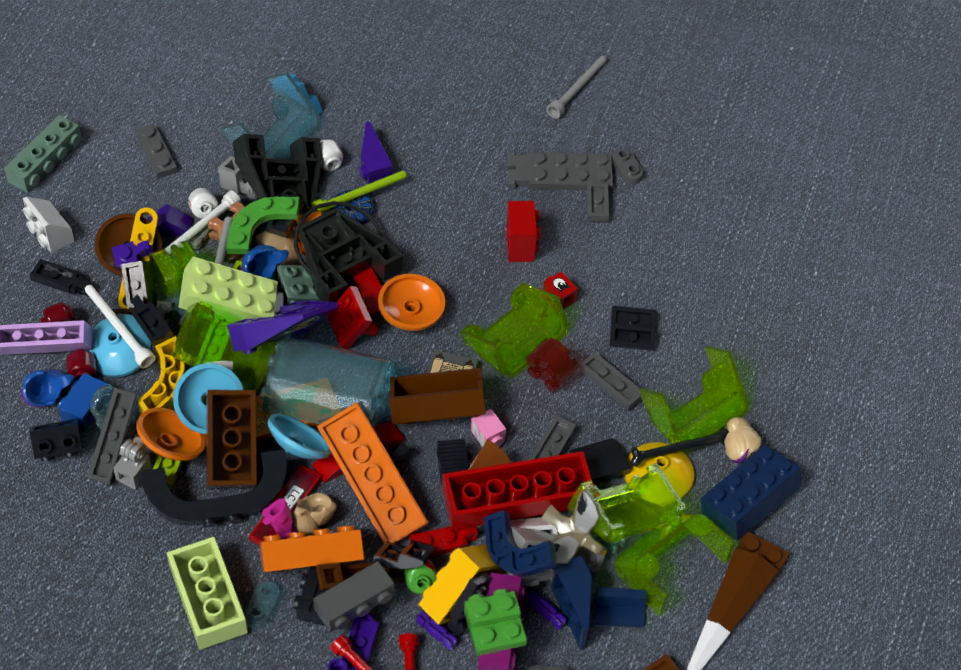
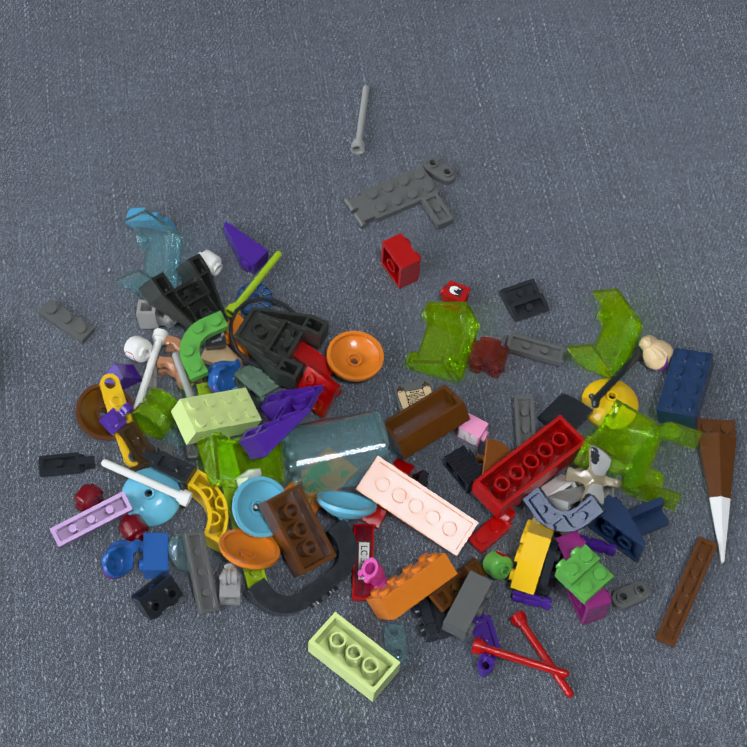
camera: 30 degrees left, 5 degrees up
white slope [23,197,74,254] -> none
tan hair [294,493,337,536] -> none
black slope [372,540,435,569] -> none

